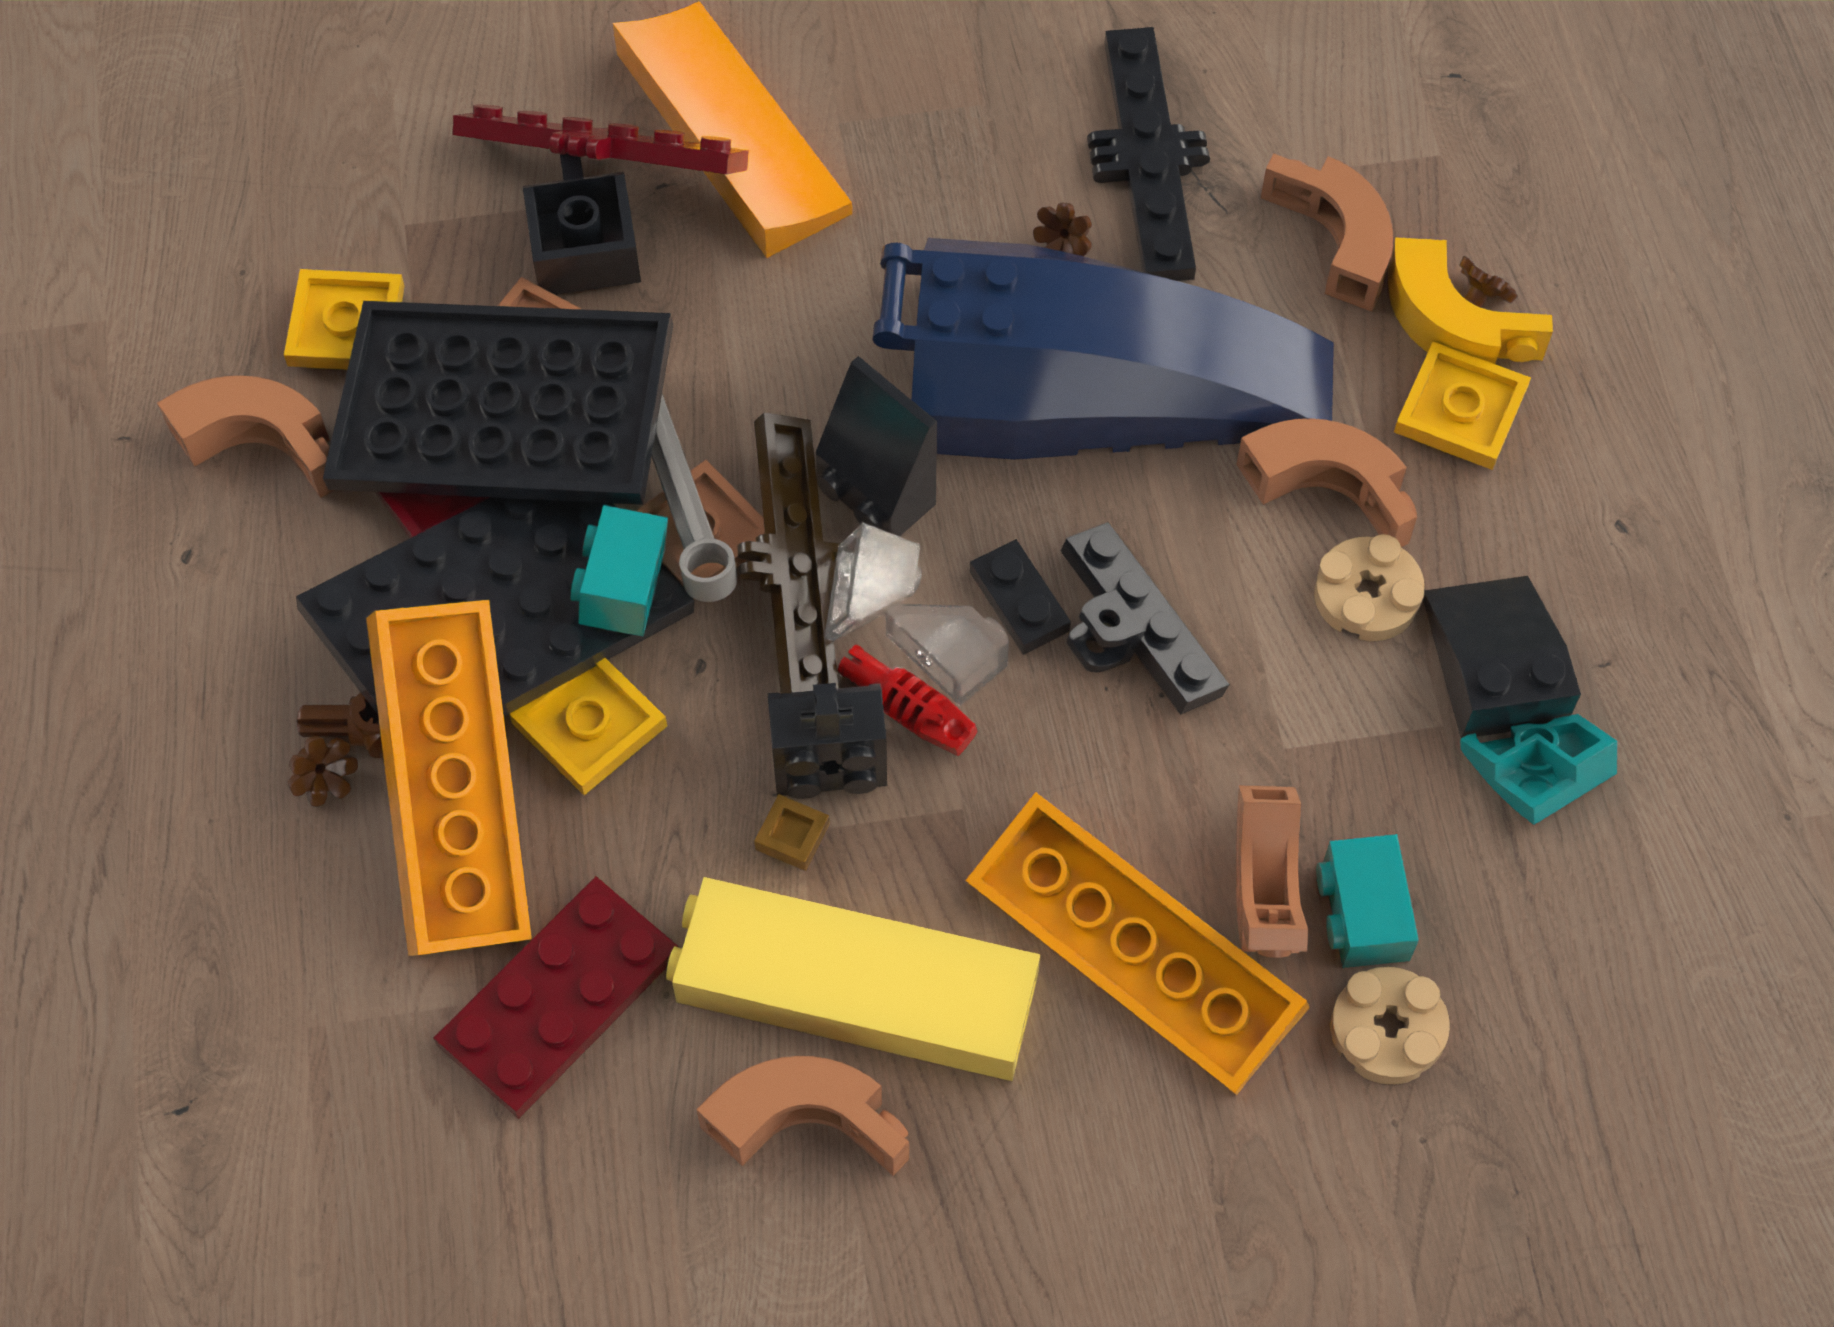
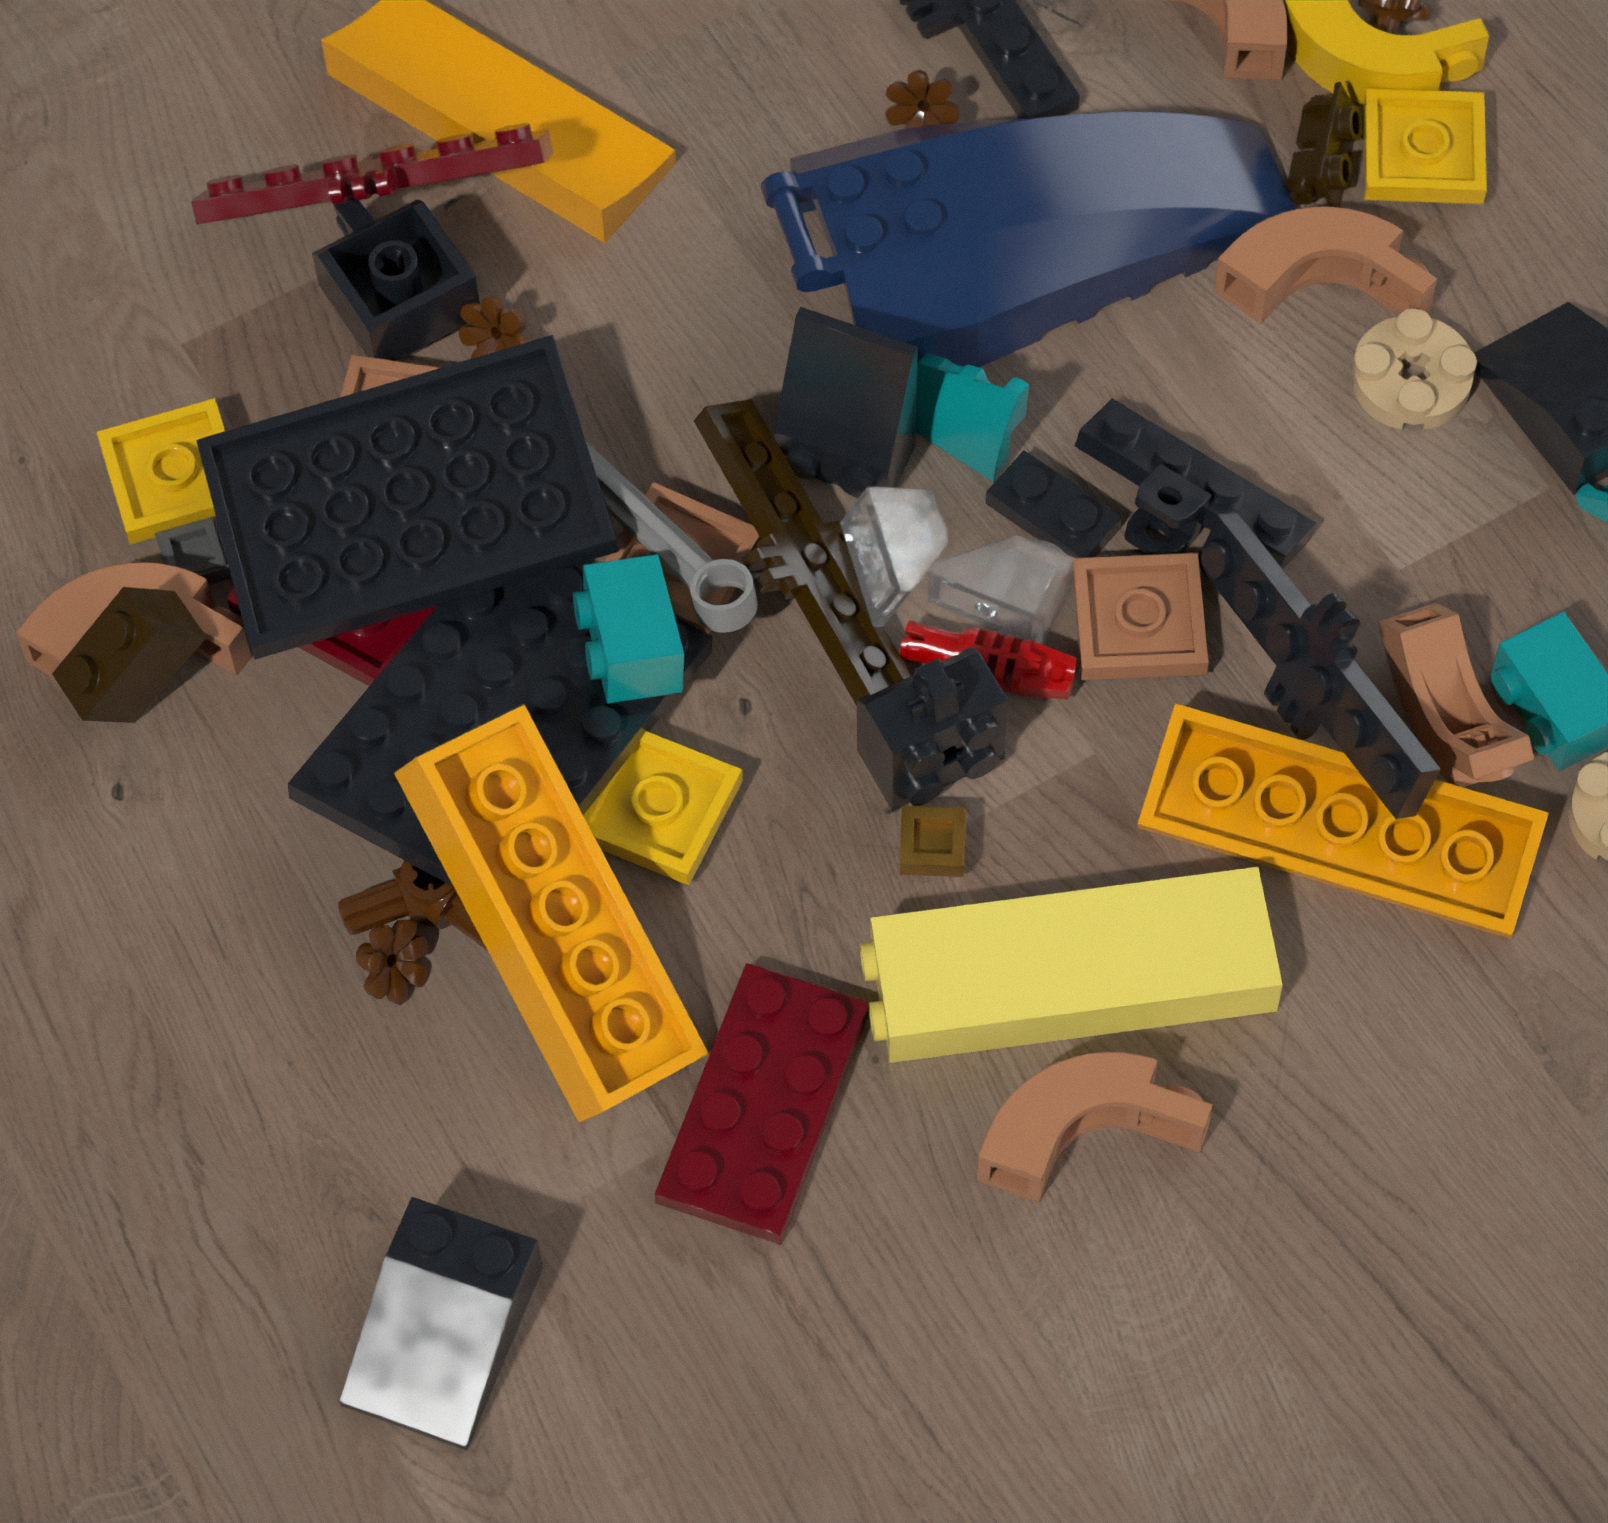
camera: 20 degrees left, 0 degrees up
none -> dark brown brick [52,587,206,723]
none -> dark grey tile [155,516,232,584]
none -> slope [340,1196,543,1450]
none -> reddish brown plant [459,296,527,359]
none -> teal slope [916,353,1029,482]
none -> nougat plate [1072,553,1209,680]
none -> black hinge [1198,513,1441,819]
none -> dark brown hinge [1286,82,1362,208]

